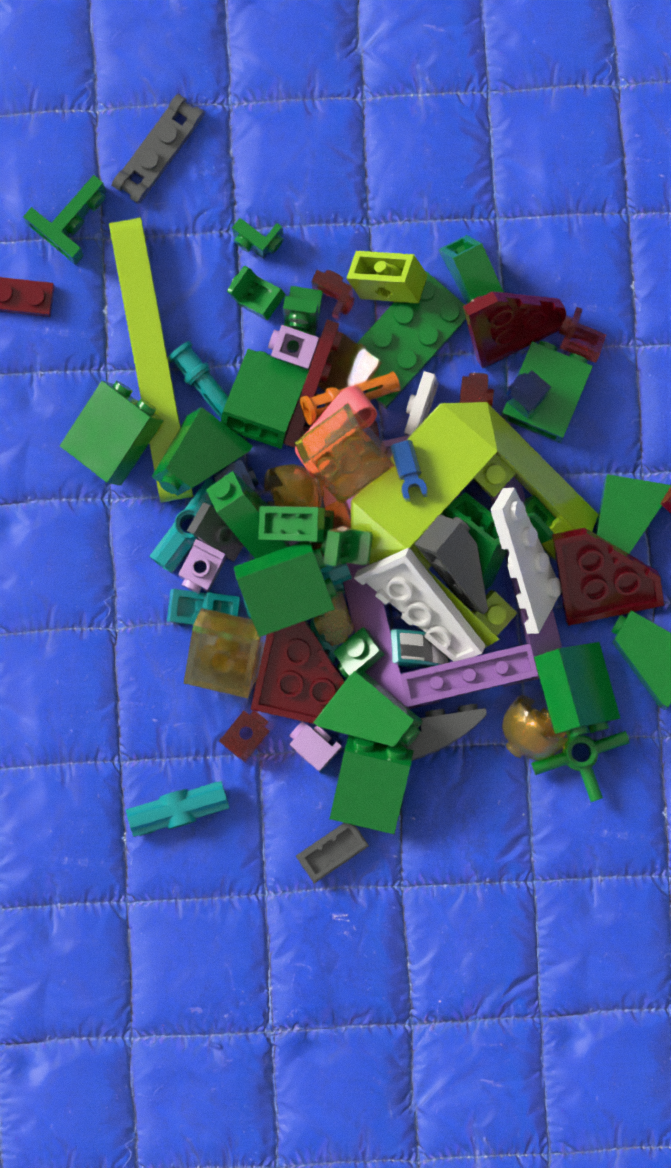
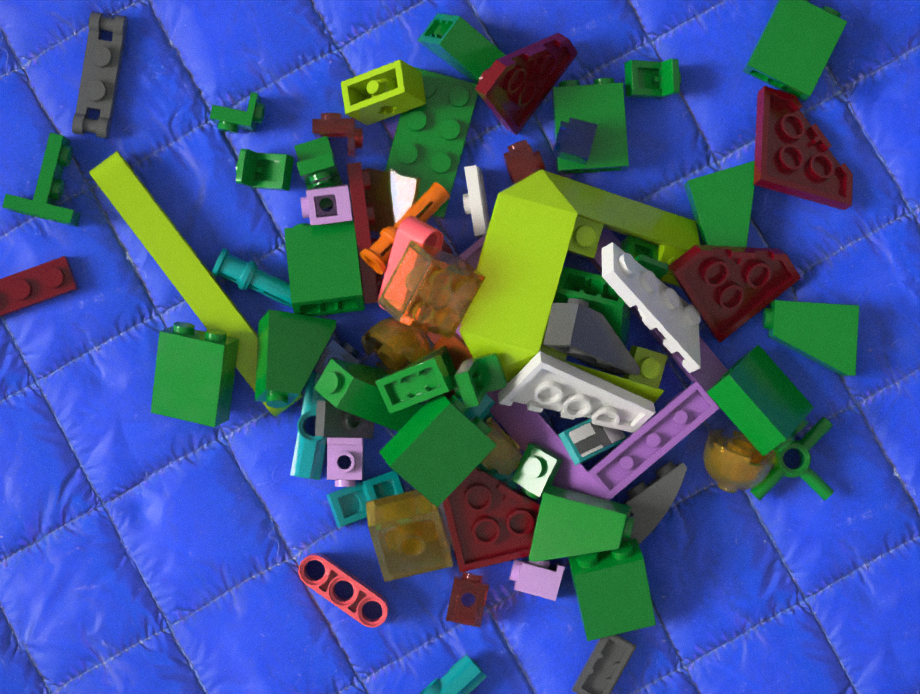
camera: 25 degrees left, 5 degrees up
blue bar [390,440,428,502] -> none
clear red bracket [559,307,606,363] -> none
none -> coral beam [298,553,389,628]
none -> green bracket [624,59,681,99]

